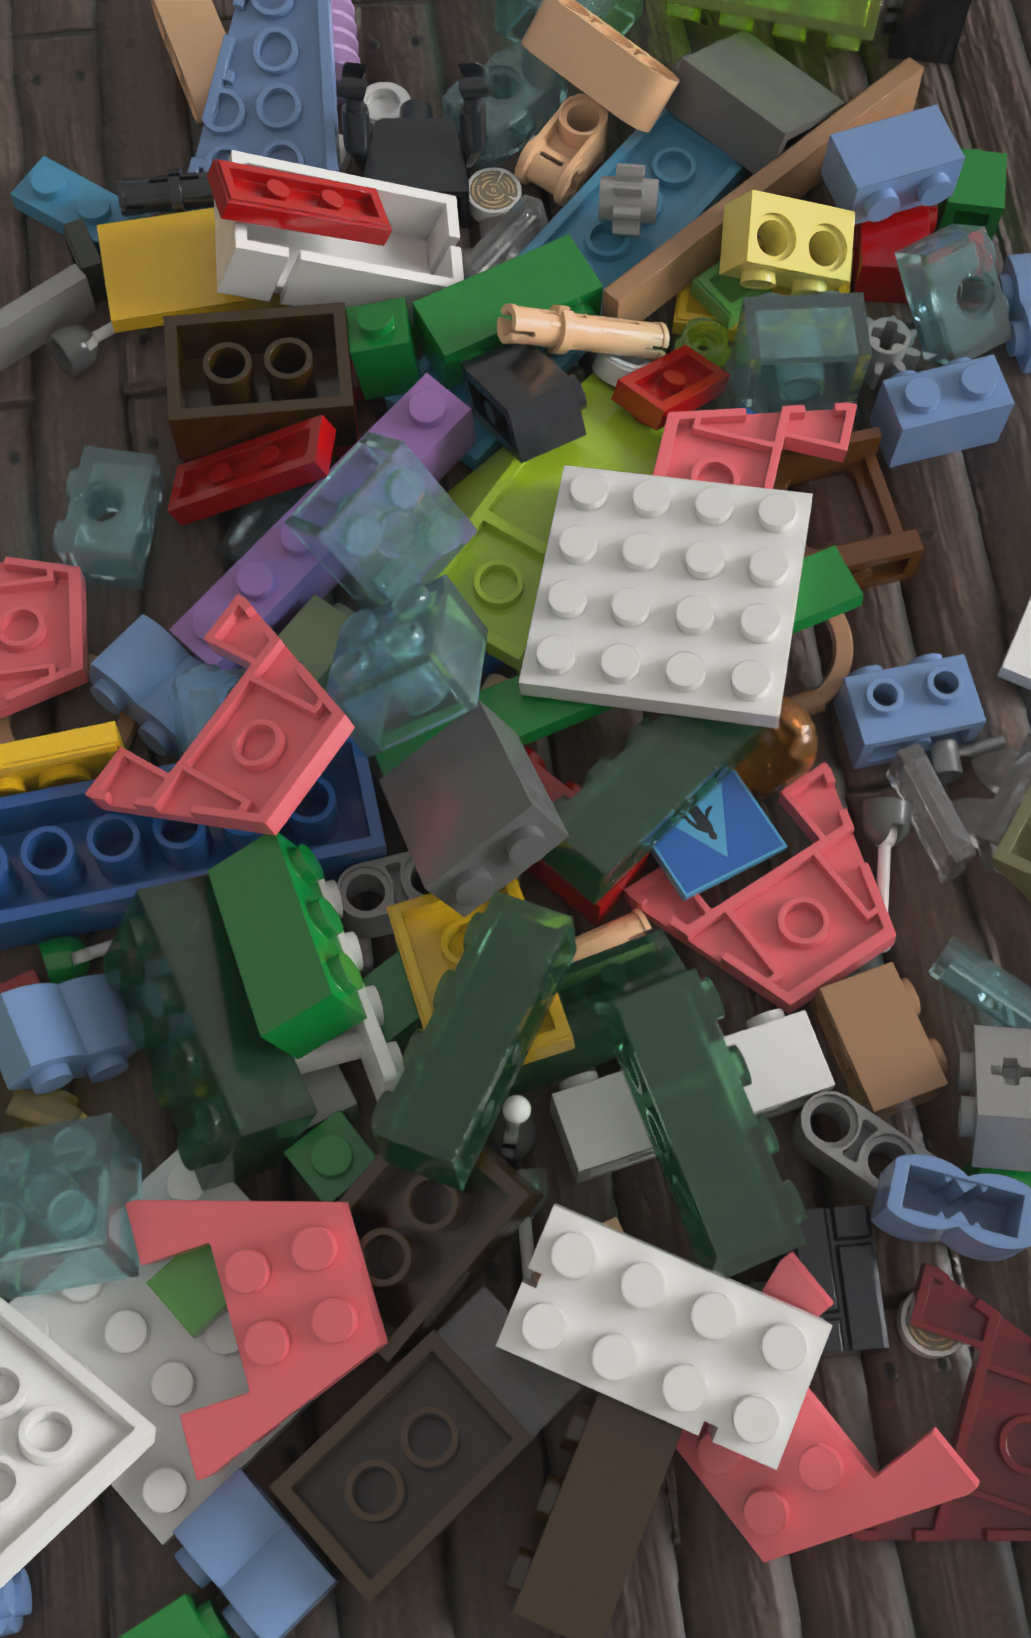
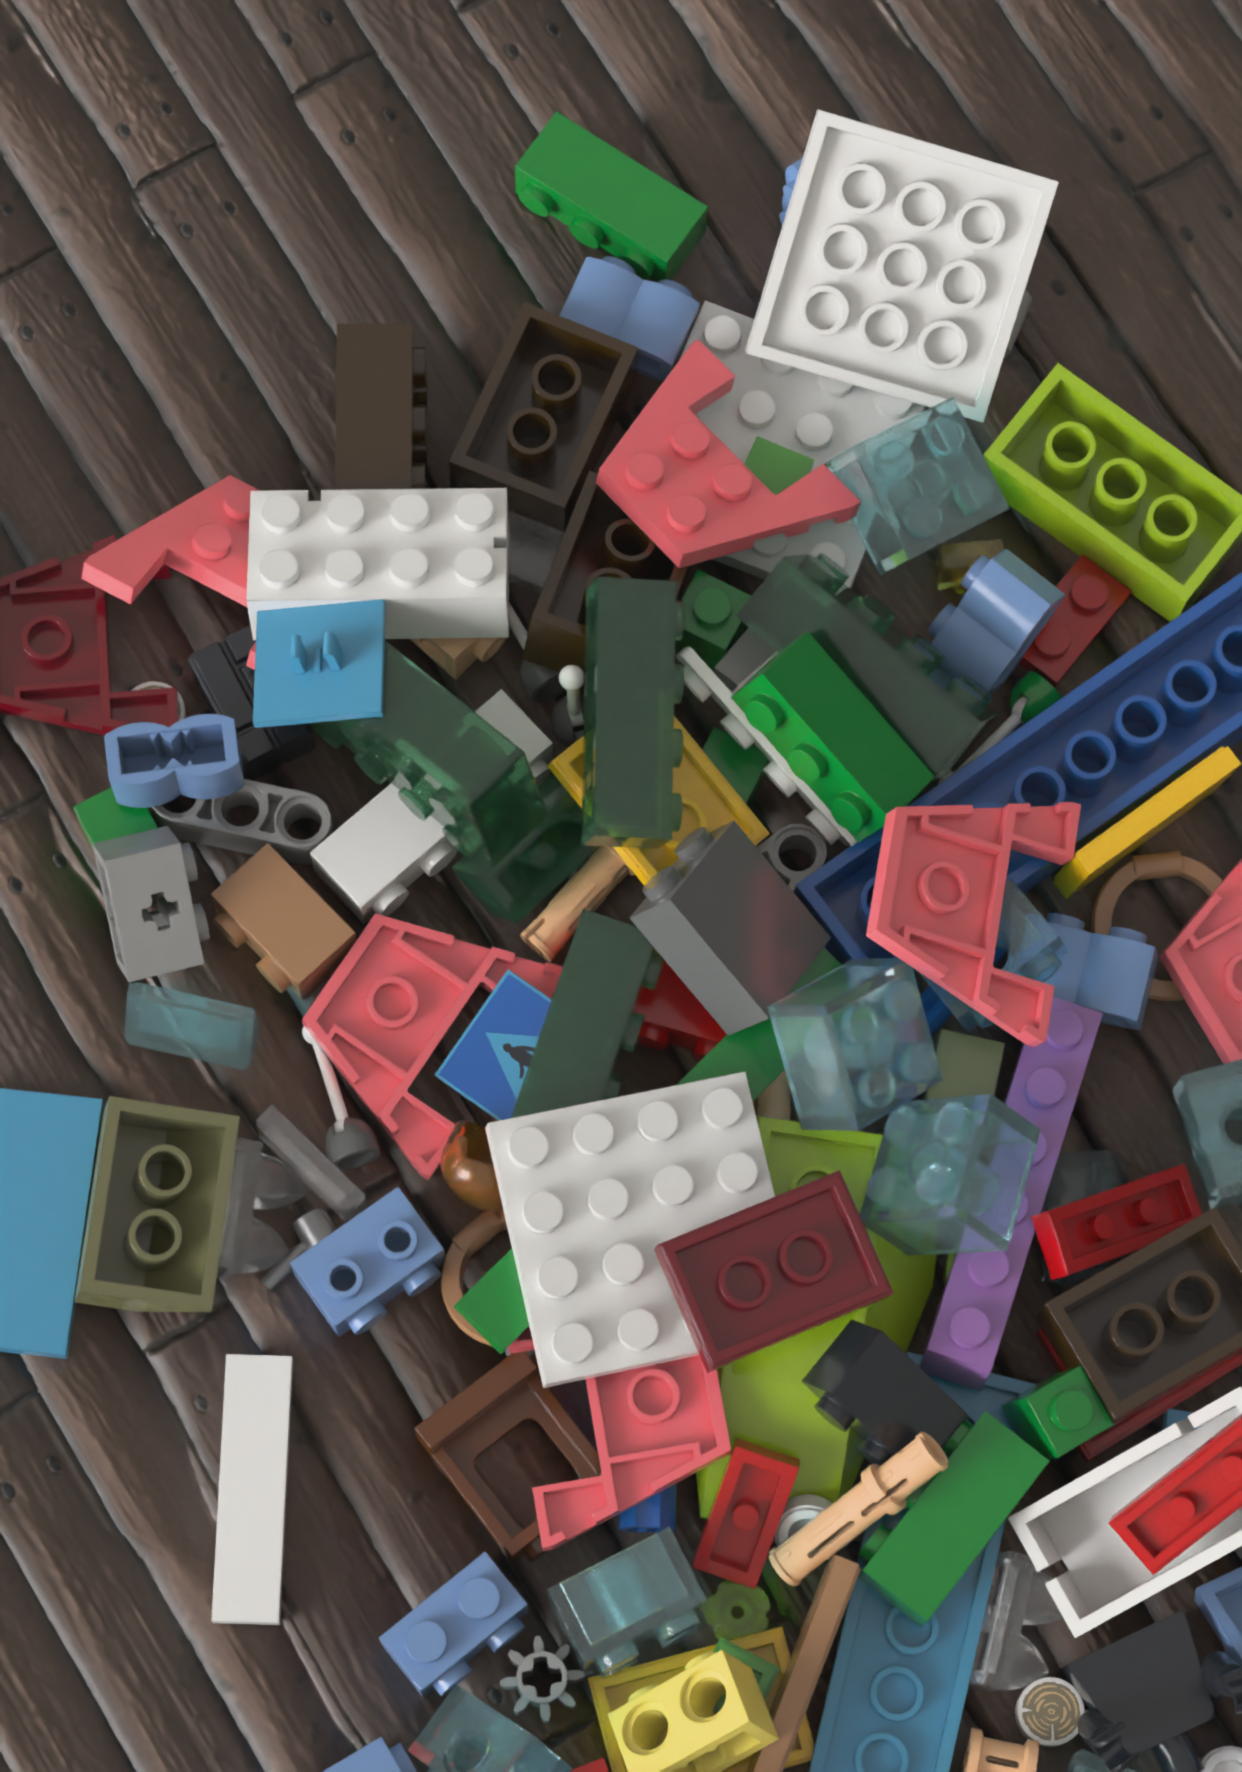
camera: 155 degrees right, 5 degrees up
light grey gear [598,163,659,237] -> none
none -> dark azure piece [253,599,386,728]
none -> dark red tile [654,1170,894,1373]

